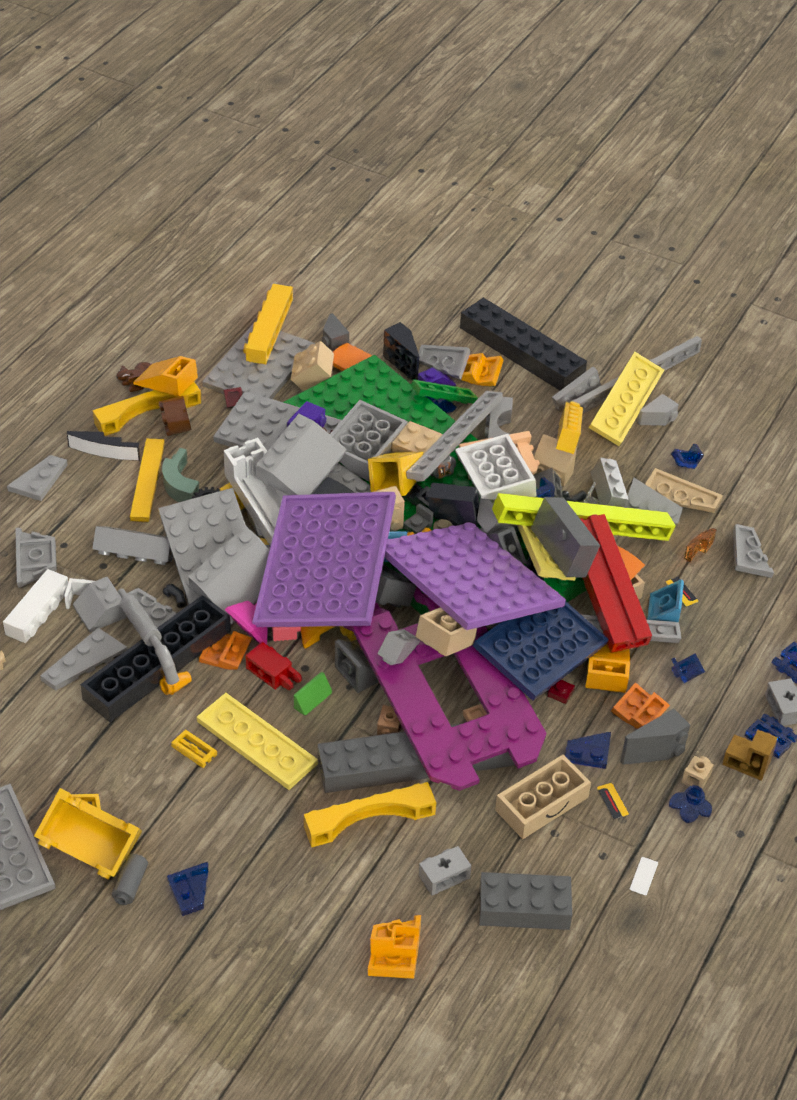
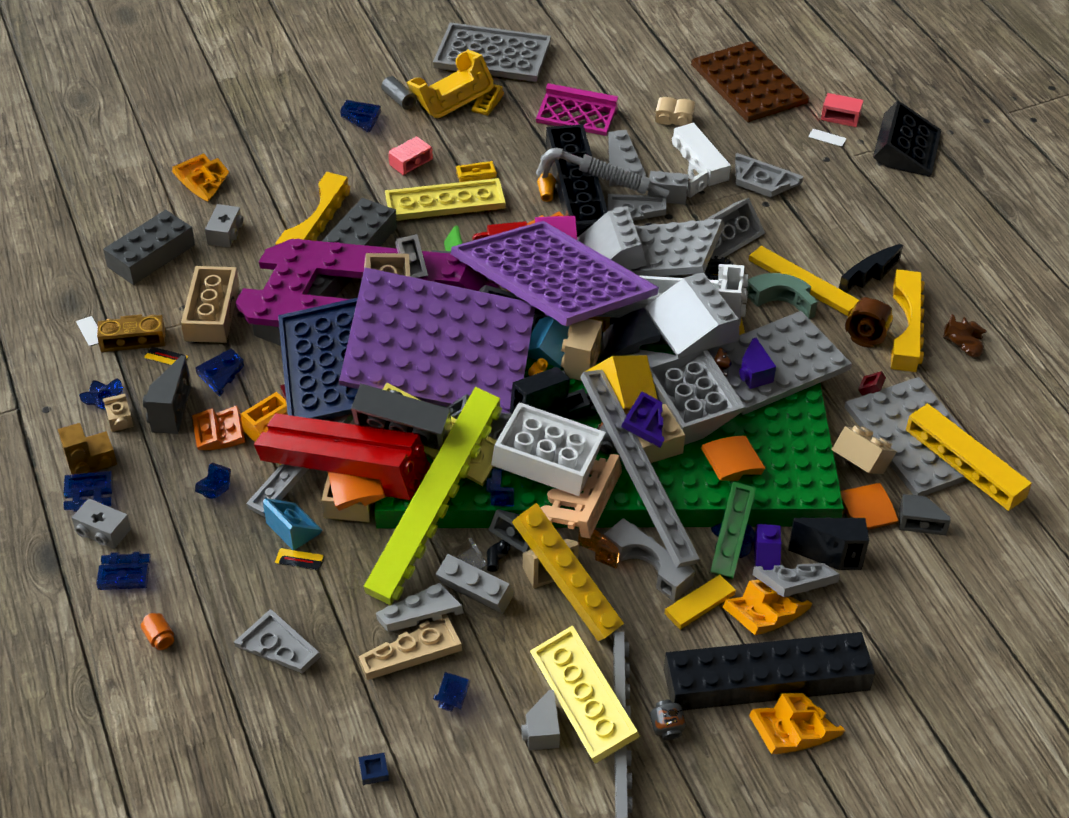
camera: 130 degrees right, 0 degrees up
light grey wing [7,455,68,501] -> none
light orange slope [133,356,198,396] -> none
light grey wing [552,367,601,411] -> none
clear orange slope [684,528,717,562] -> none
none -> pearl gold piece [97,314,165,352]
none -> dark blue plate [358,753,389,785]
none -> coral brick [389,136,433,175]
none -> dark pink fence [536,83,618,136]
none -> dark purple wing [621,392,664,448]
none -> dark grey head [650,700,686,740]
none -> yellow tile [664,575,736,630]
none -> orange slope [701,436,765,481]
none -> light orange slope [749,693,845,755]

